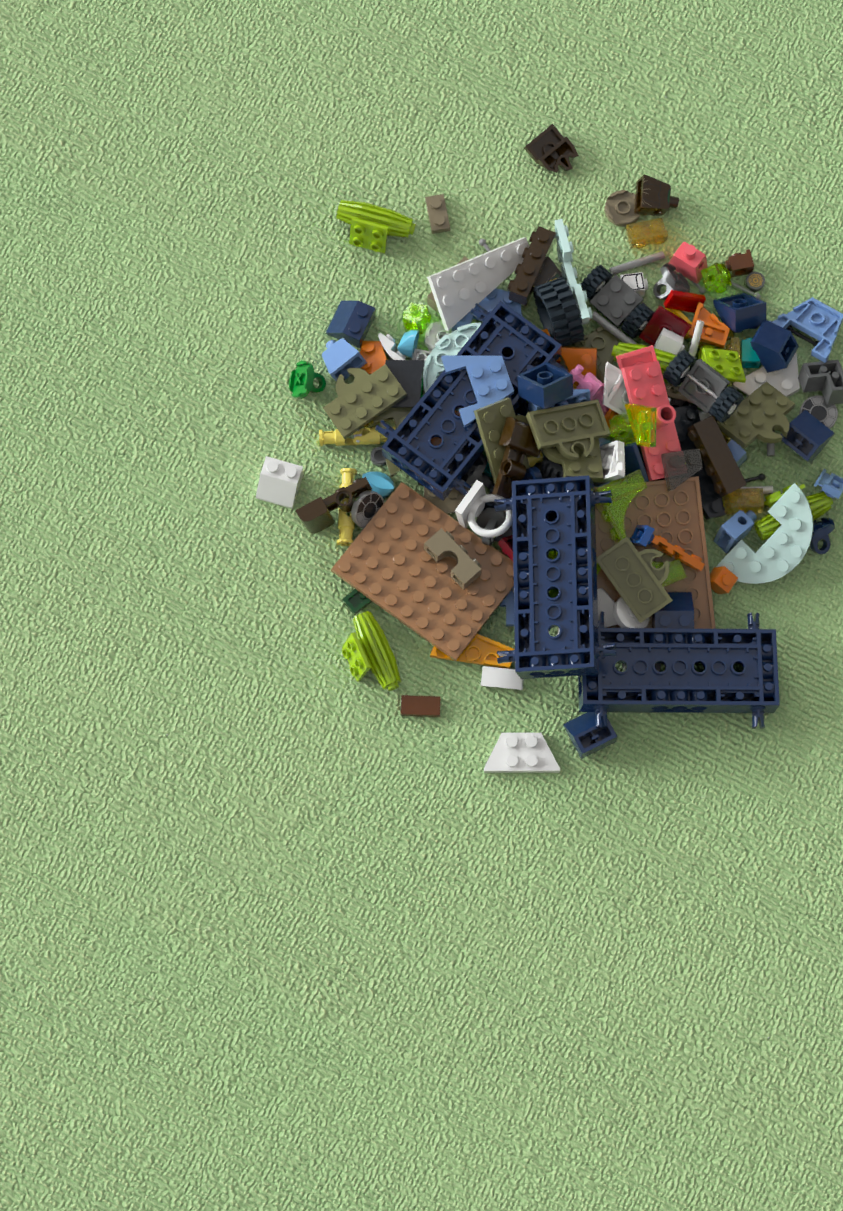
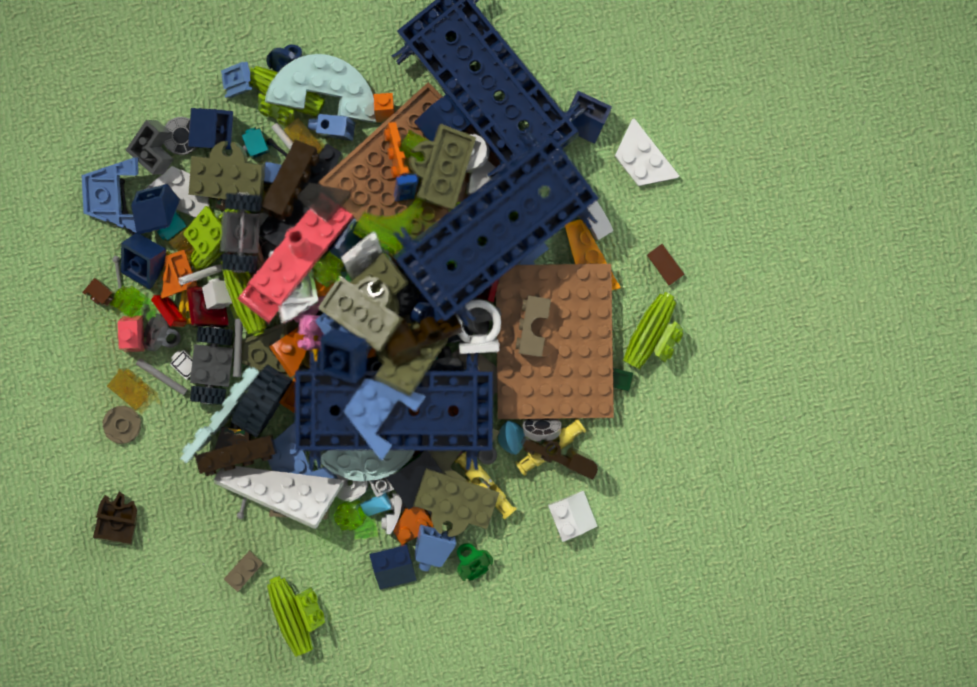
camera: 125 degrees left, 15 degrees up
clear neon green wing [625,403,657,447] -> none
dark brown torso [634,175,679,216] -> none
dark grey tile [745,272,765,292] -> none
none -> teal brick [242,127,270,159]

